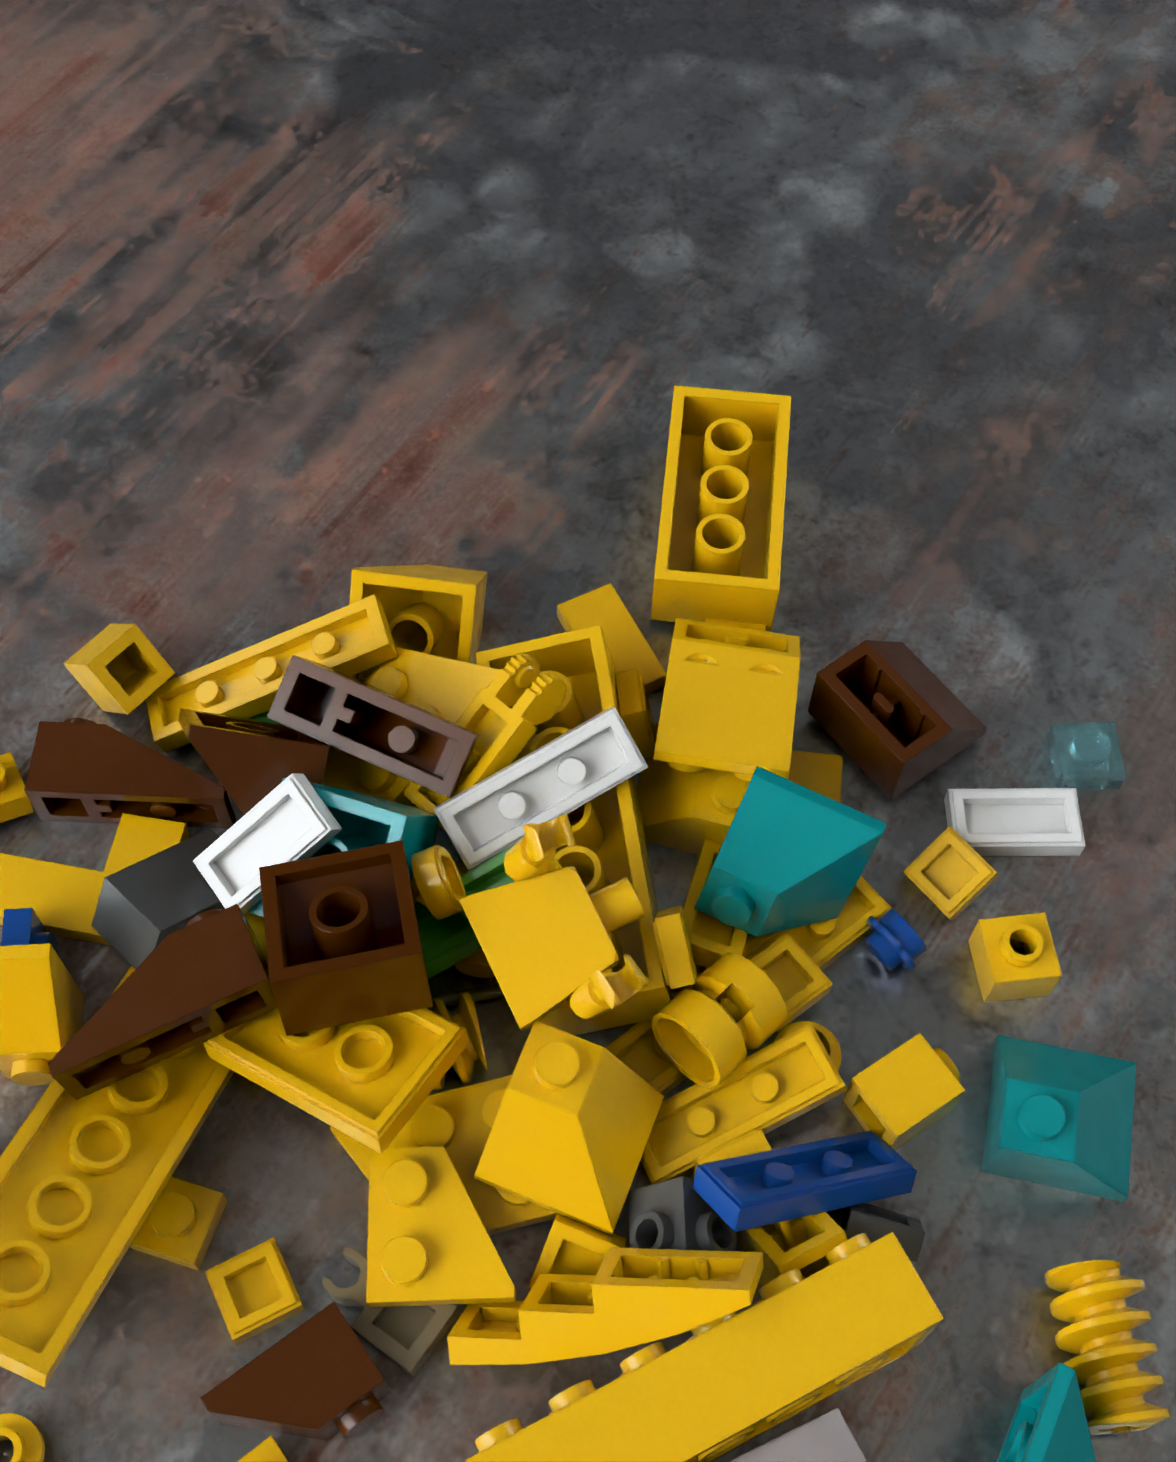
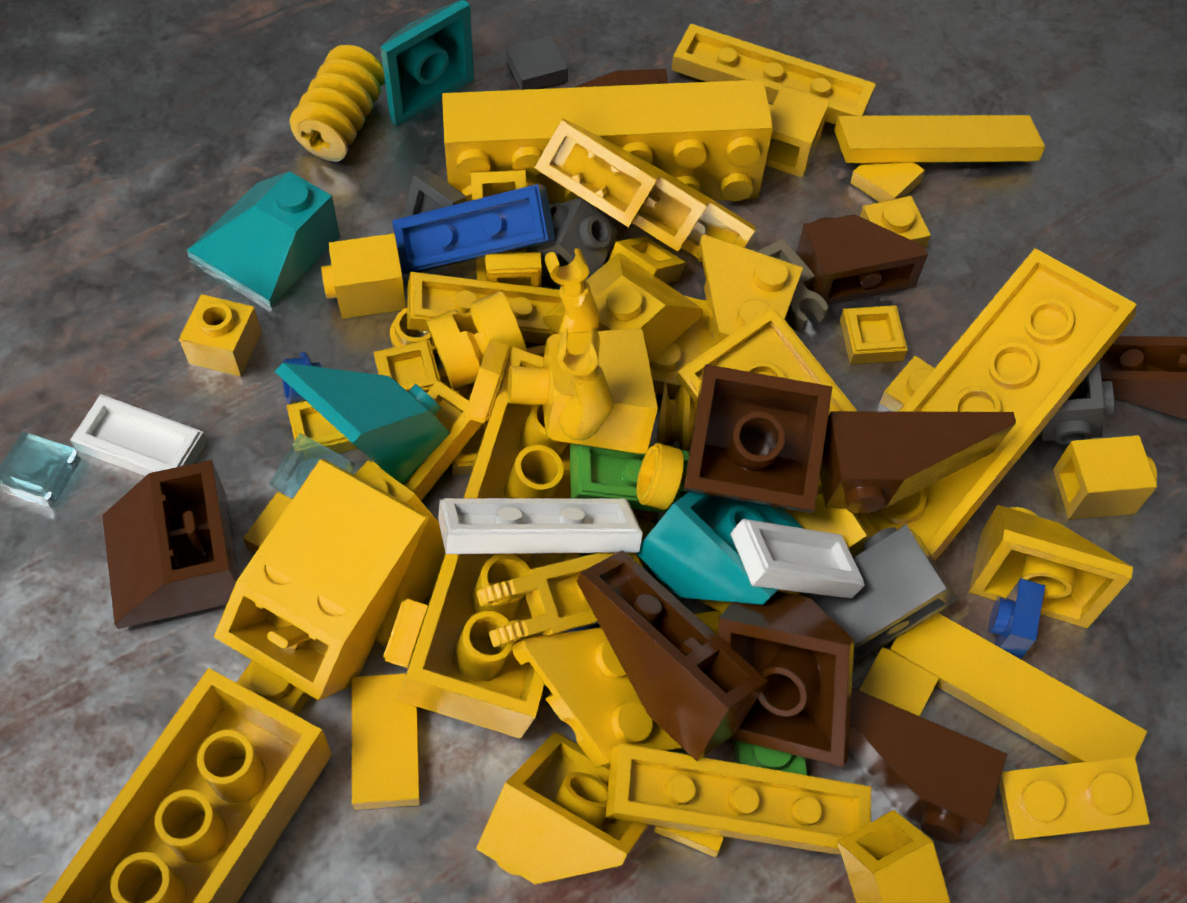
camera: 160 degrees left, 0 degrees up
yellow tile [903,826,1000,921] -> none

